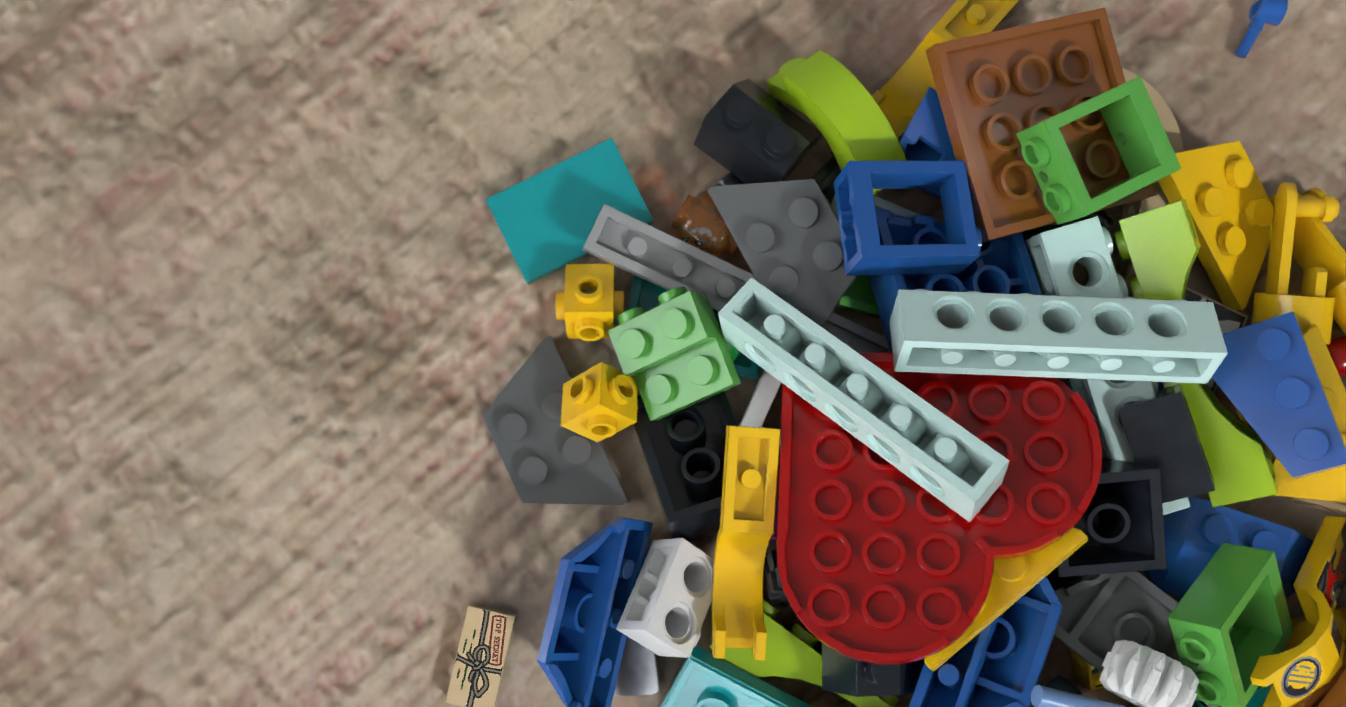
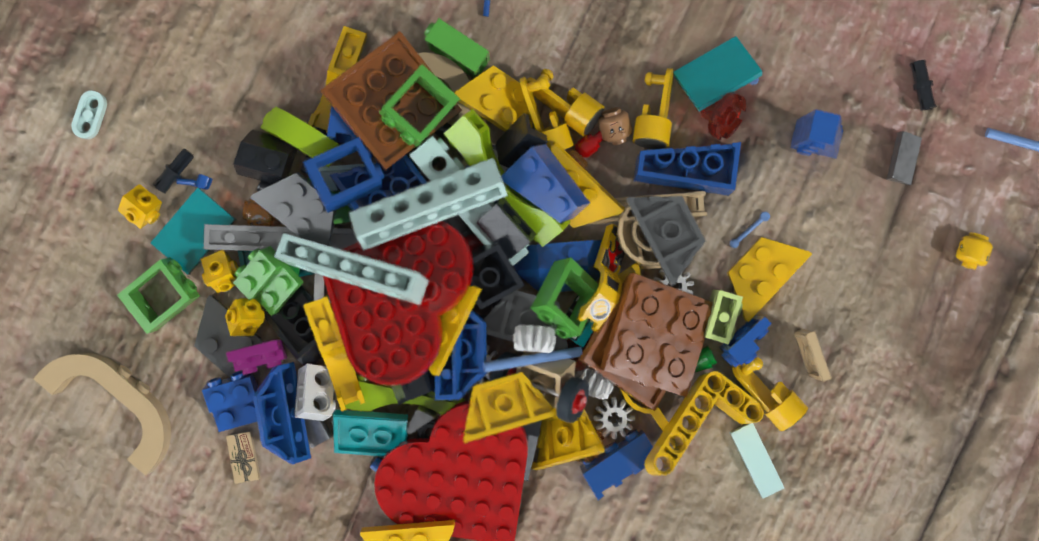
camera: 15 degrees left, 5 degrees up
none -> tan arch [34,353,171,476]
none -> bright green window [117,257,200,334]
none -> yellow brick [118,184,162,229]
none -> black axle [153,148,194,194]
none -> blue hand [176,174,213,190]
none -> blue plate [202,371,258,432]
none -> magenta plate [226,340,287,375]
none -> bright green window [424,18,490,78]
none -> black panel [496,113,548,168]

